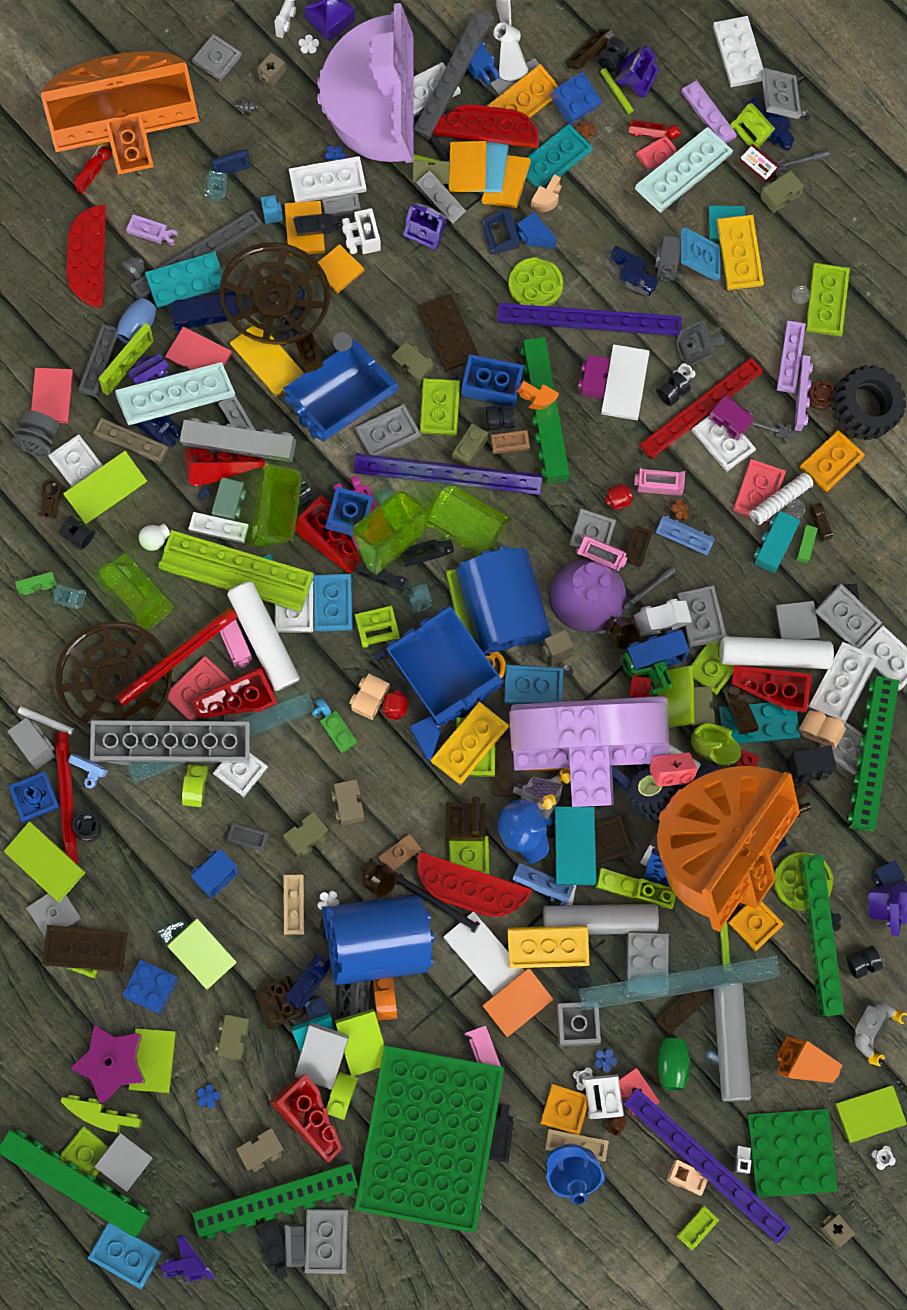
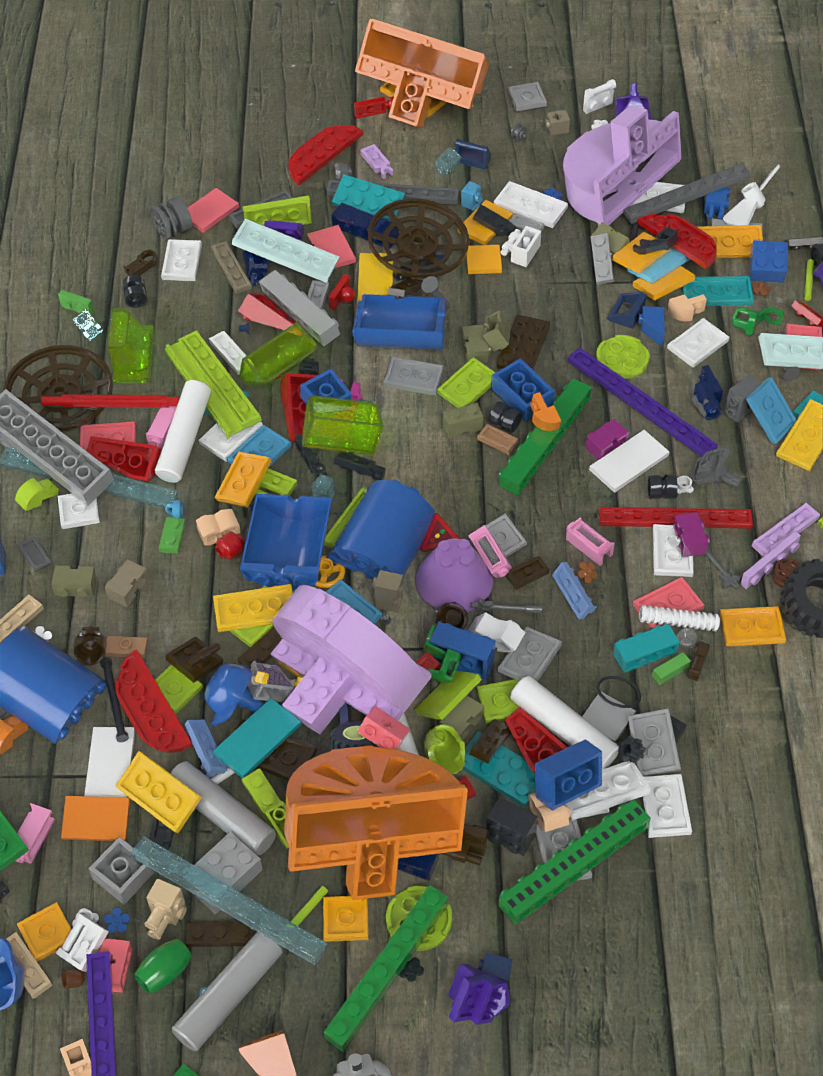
camera: 45 degrees right, 20 degrees down
lime tile [63,451,147,524] -> none
medium blue piece [116,298,157,344] -> none
white piece [139,523,170,551] -> none
sand green brick [212,478,247,521] -> none
dark purple plate [354,453,542,495] -> none
dark purple piece [403,203,448,250] -> none
blue slope [410,716,441,764] -> none
clear neon green windscreen [423,483,511,556] -> none
red head [605,483,634,511] -> none
black wheel [846,945,883,979] -> none
none -> tan brick [145,879,187,940]
none -> light orange tile [215,451,271,507]
none -> red tile [329,274,356,310]
none -> piece [420,513,460,552]
none -> olive brick [483,310,511,352]
none -> blue brick [535,739,602,811]
none -> black piece [597,676,641,708]
none -> black gear [618,736,646,764]
none -> black piece [633,227,678,255]
none -> white tile [667,318,730,368]
none -> green piece [732,307,784,336]

